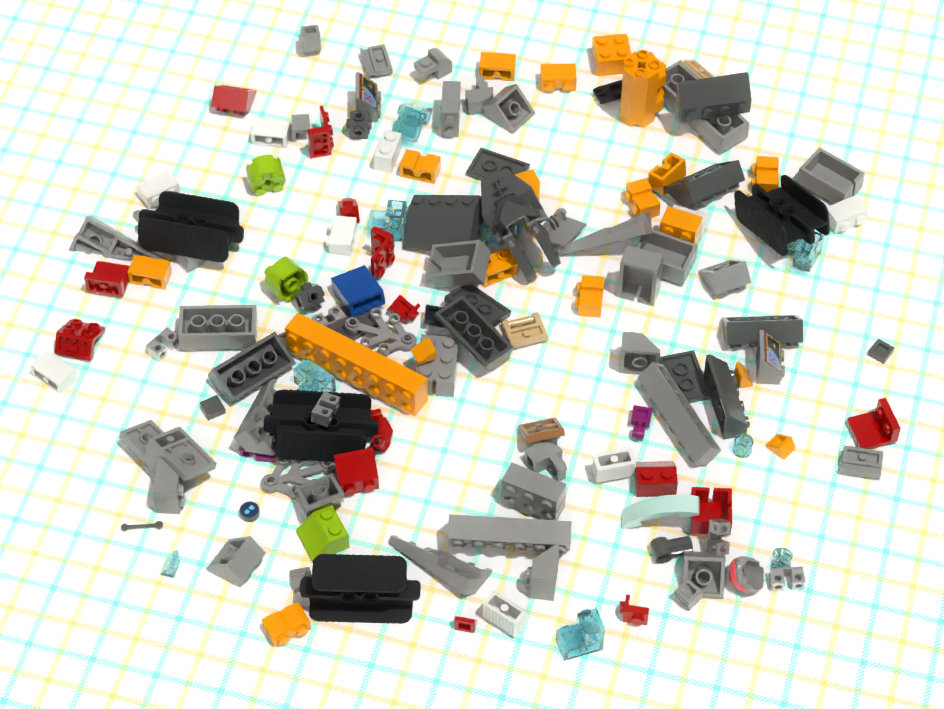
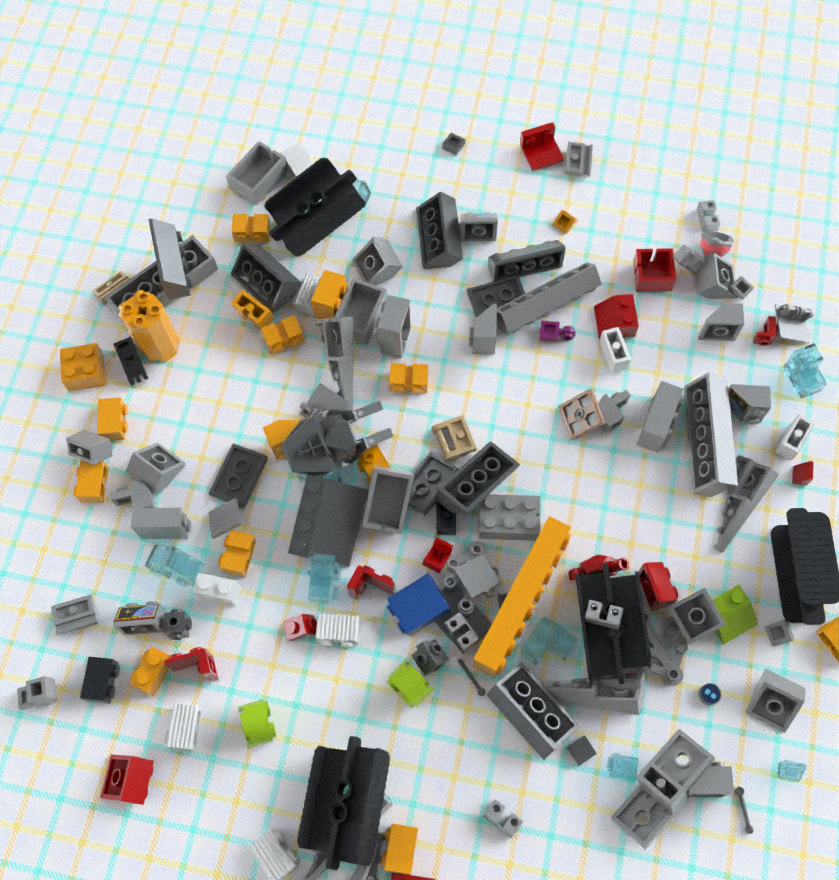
camera: 90 degrees left, 15 degrees up
light grey brick [178,305,258,350] -> none
light grey panel [291,114,310,142] -> none
light orange slope [411,337,436,365] -> none
light grey brick [414,48,452,80] -> none
light aqua slope [622,495,699,529] -> none
dark grey piece [650,536,693,564] -> none
clear light blue wheel [733,433,754,458] -> none
light orange slope [734,361,753,388] -> none
clear light blue wheel [770,548,793,568] -> none
none -> light grey brick [66,429,112,465]
none -> black piece [80,656,120,704]
none -> light orange brick [130,646,170,697]
none -> light grey piece [208,498,241,539]
none -> light grey piece [454,554,501,599]
none -> clear light blue bracket [606,753,638,781]
none -> light grey slope [698,302,745,341]
none -> light grey hinge [774,304,814,343]

